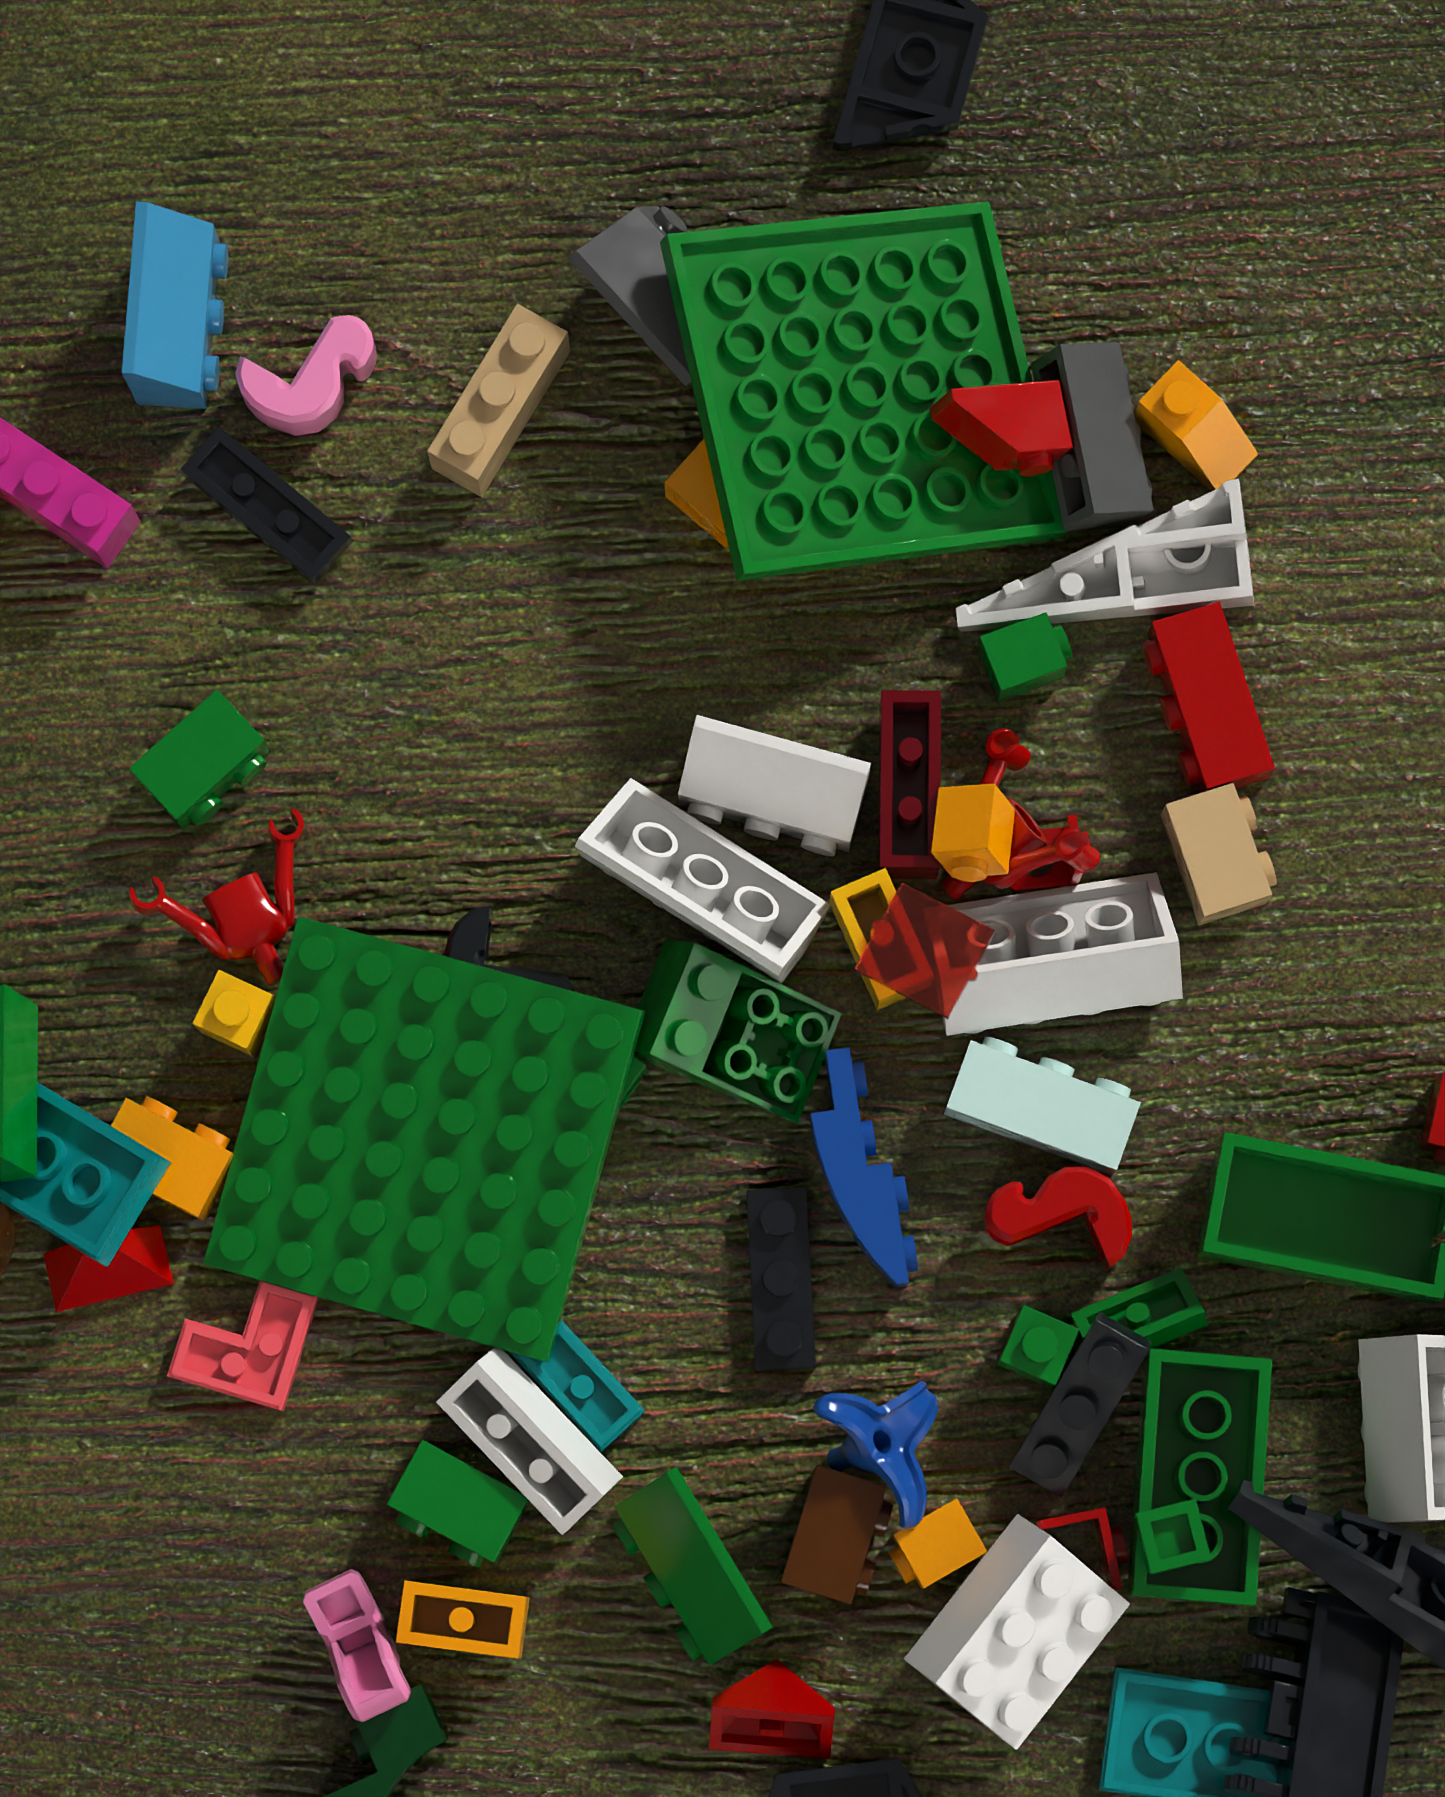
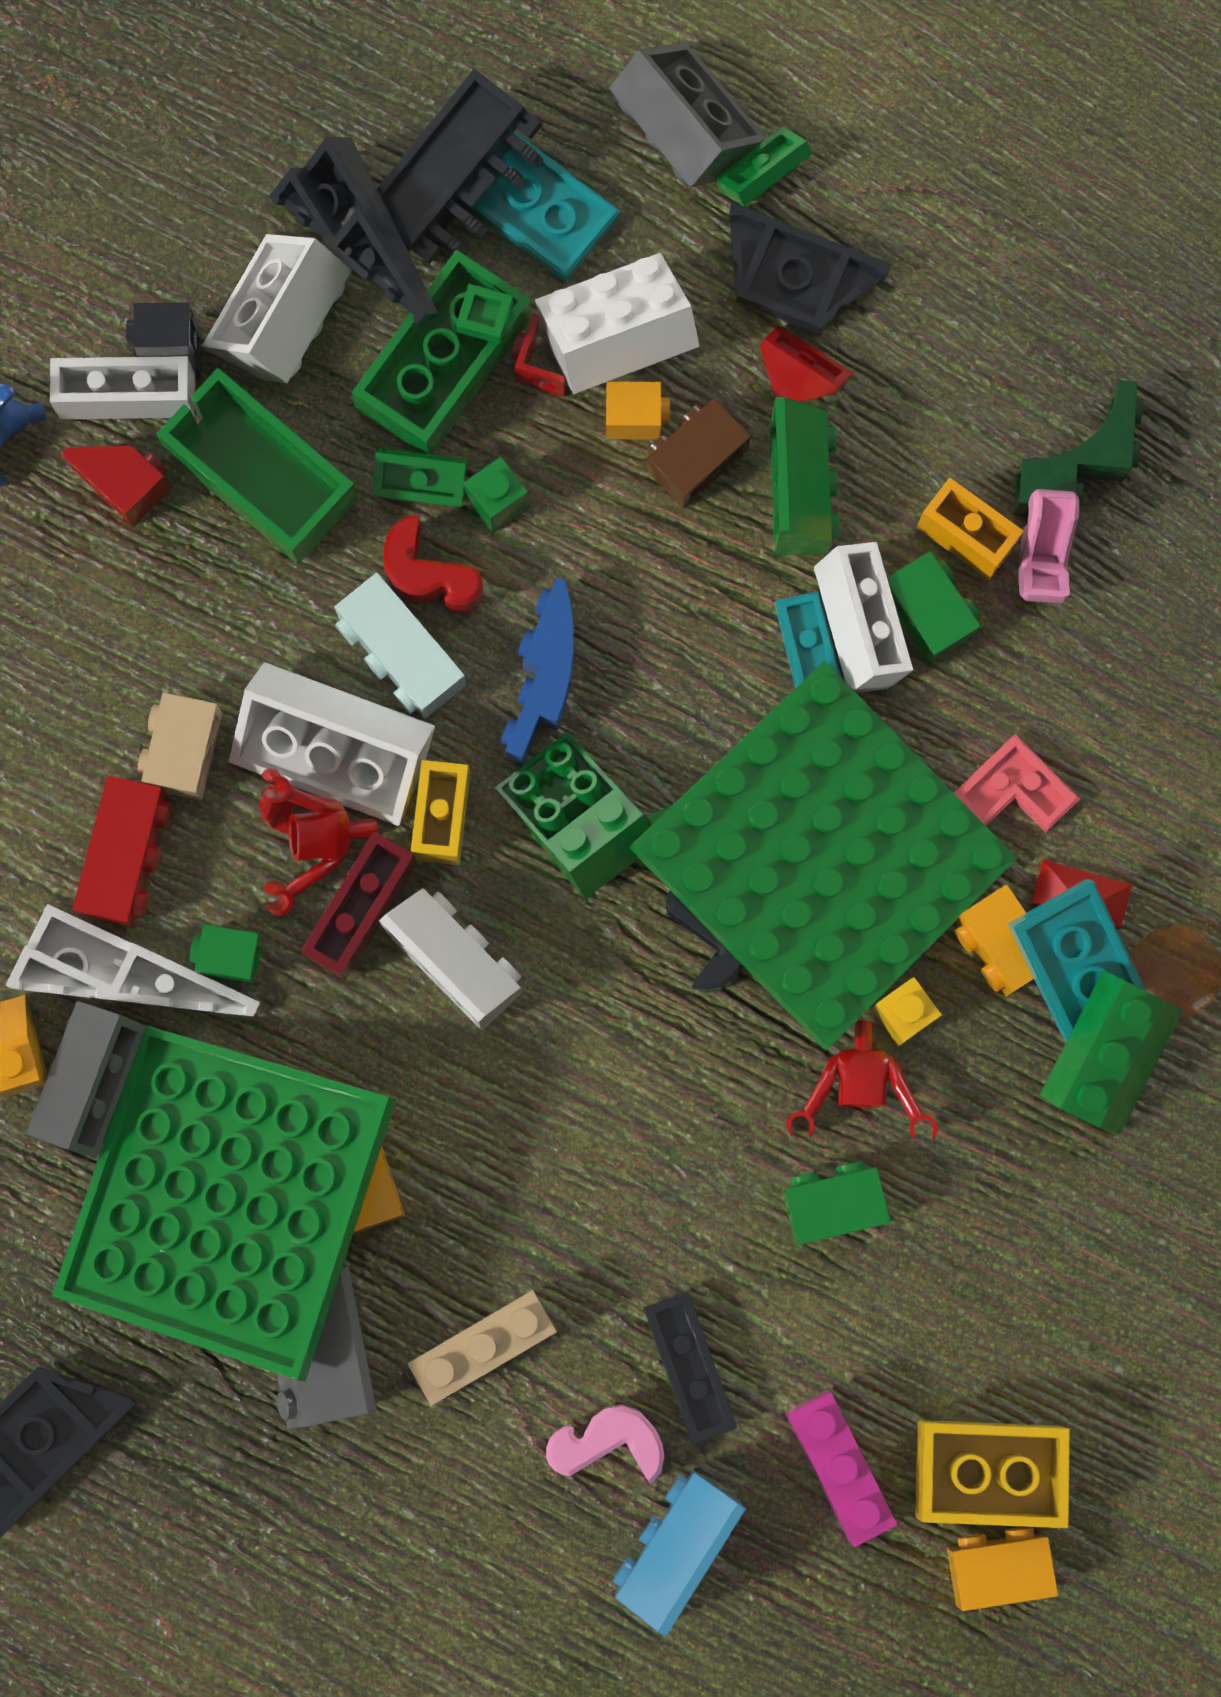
camera: 155 degrees left, 0 degrees up
white slope [575,778,831,983] -> none
black plate [746,1187,816,1372] -> none
blue piece [813,1381,938,1530] -> none
clear red piece [855,883,995,1019] -> none
red slope [930,380,1073,476] -> none
light orange brick [931,784,1015,882] -> none
black plate [1009,1312,1152,1498] -> none

